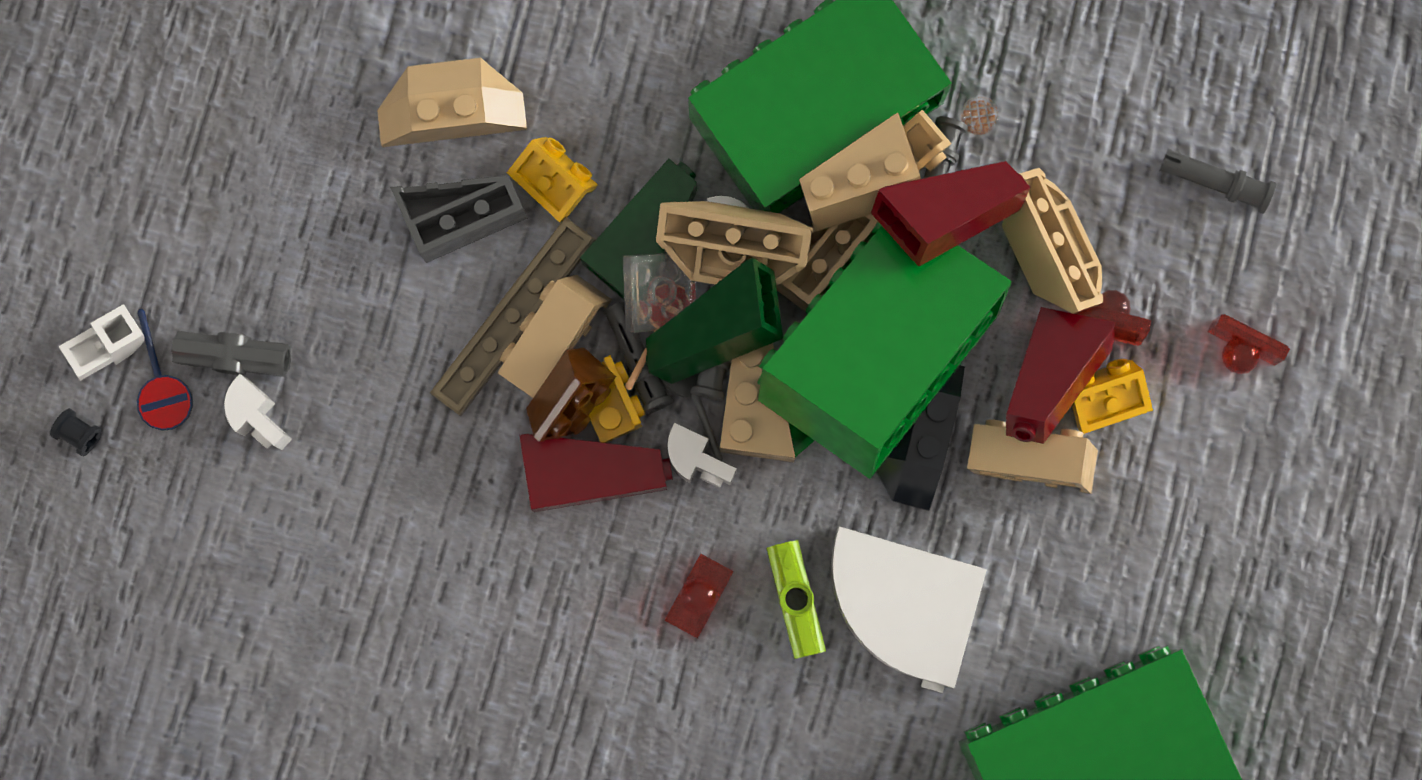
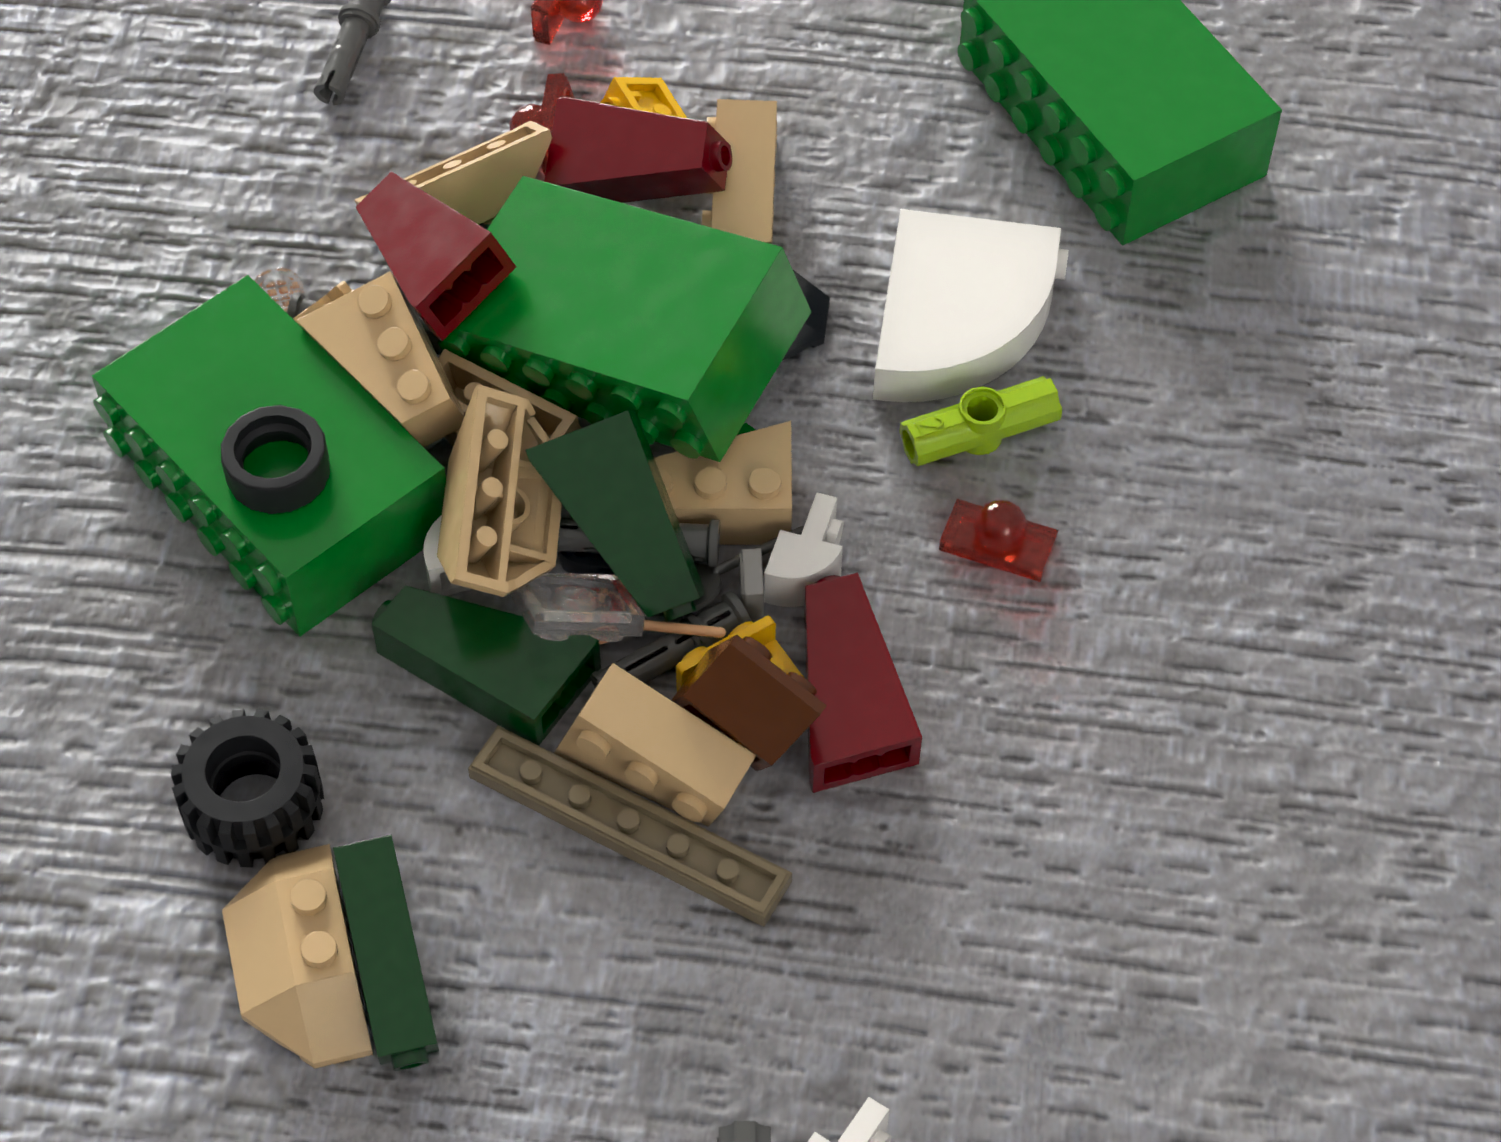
camera: 100 degrees left, 25 degrees down
dark grey wedge [390,175,528,263] -> none
yellow bracket [506,137,598,222] -> none
none -> black tyre [171,709,324,867]
none -> black tyre [221,405,330,514]
none -> dark green slope [333,834,439,1071]
none -> light grey tile [739,548,764,622]

